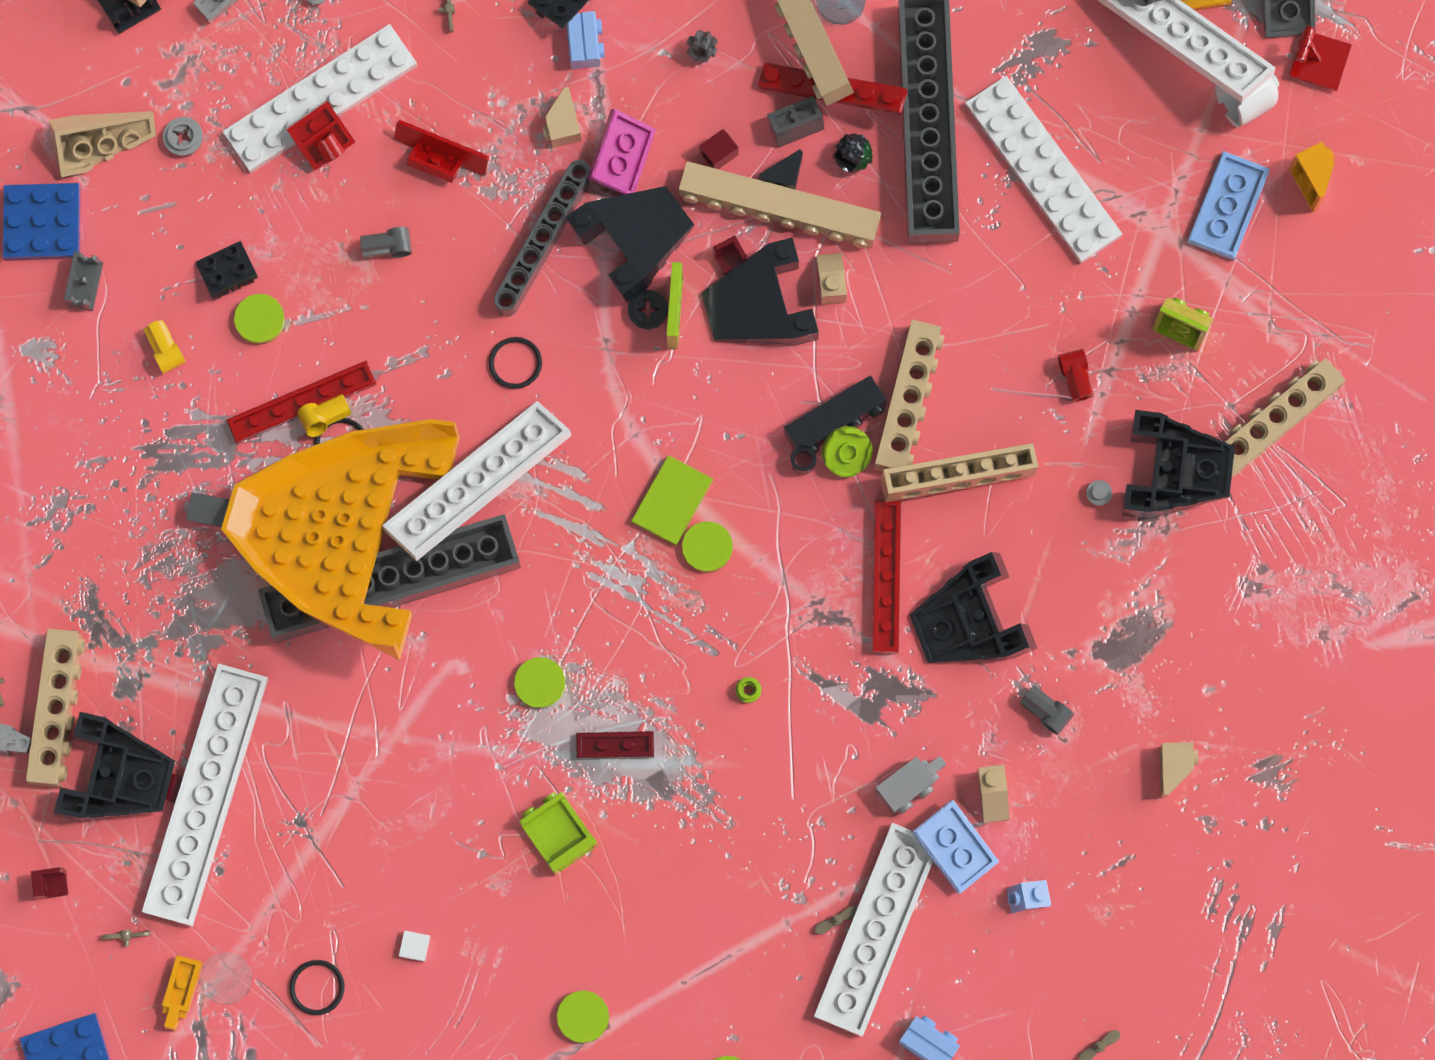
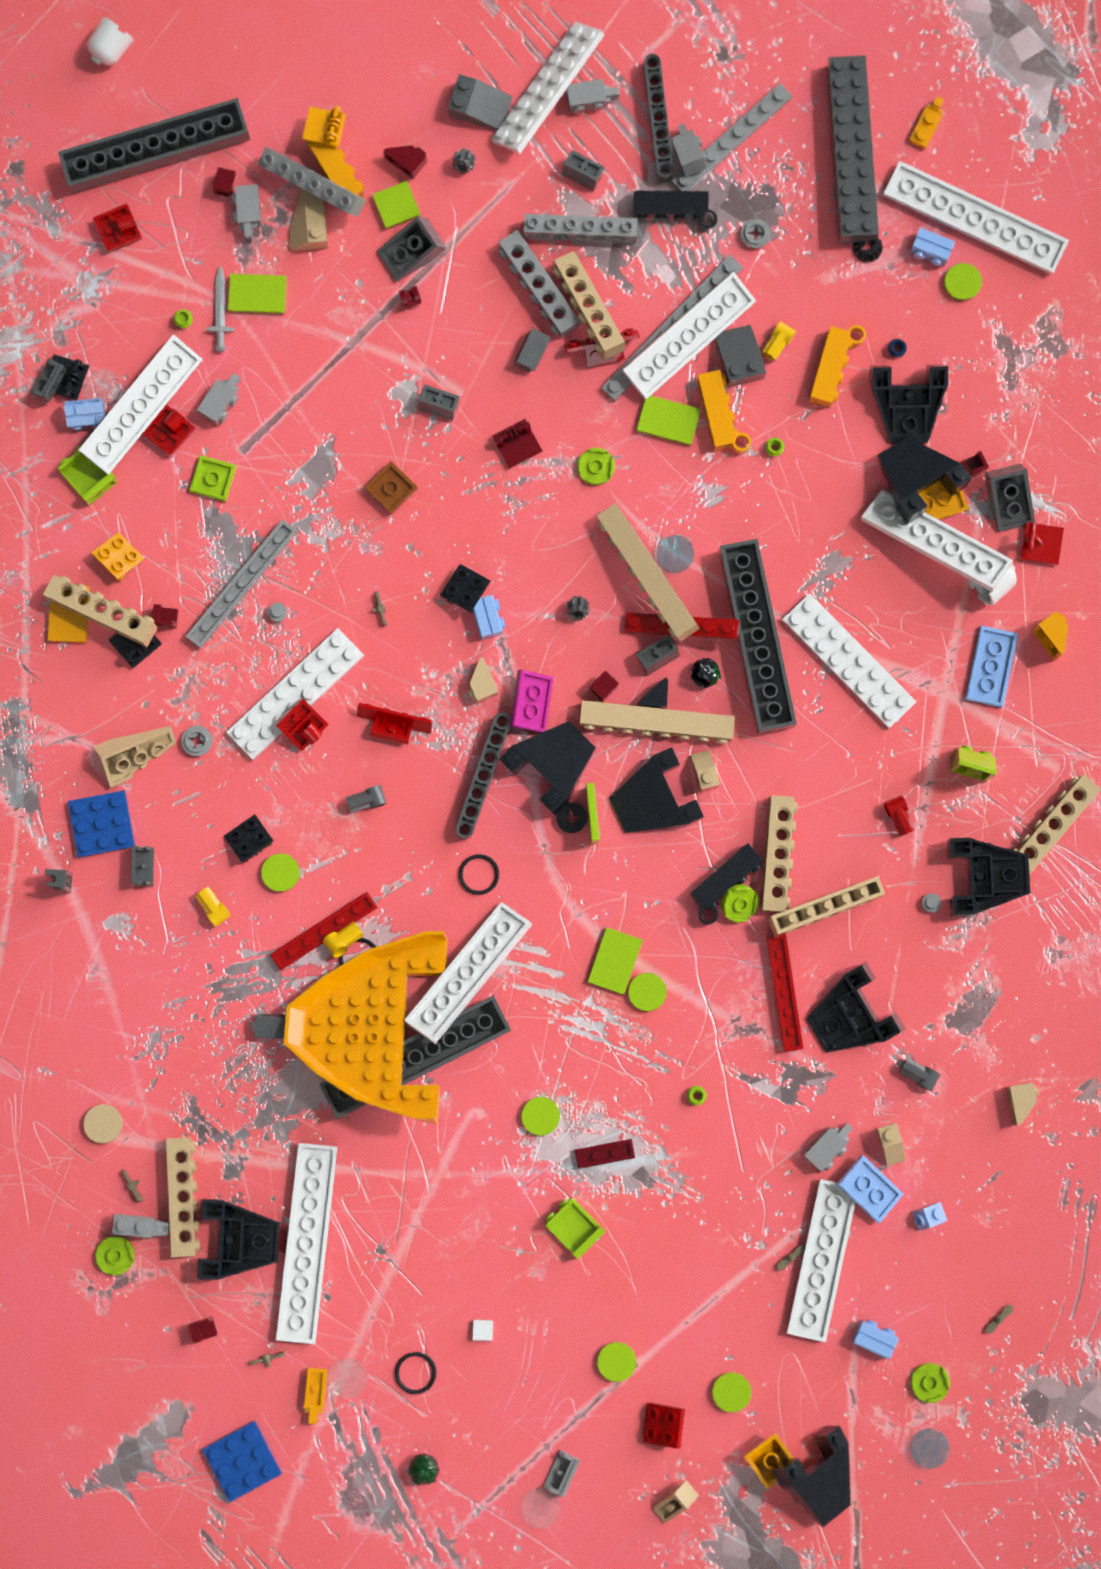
camera: 15 degrees left, 5 degrees up
dark red panel [713,235,747,275] -> none

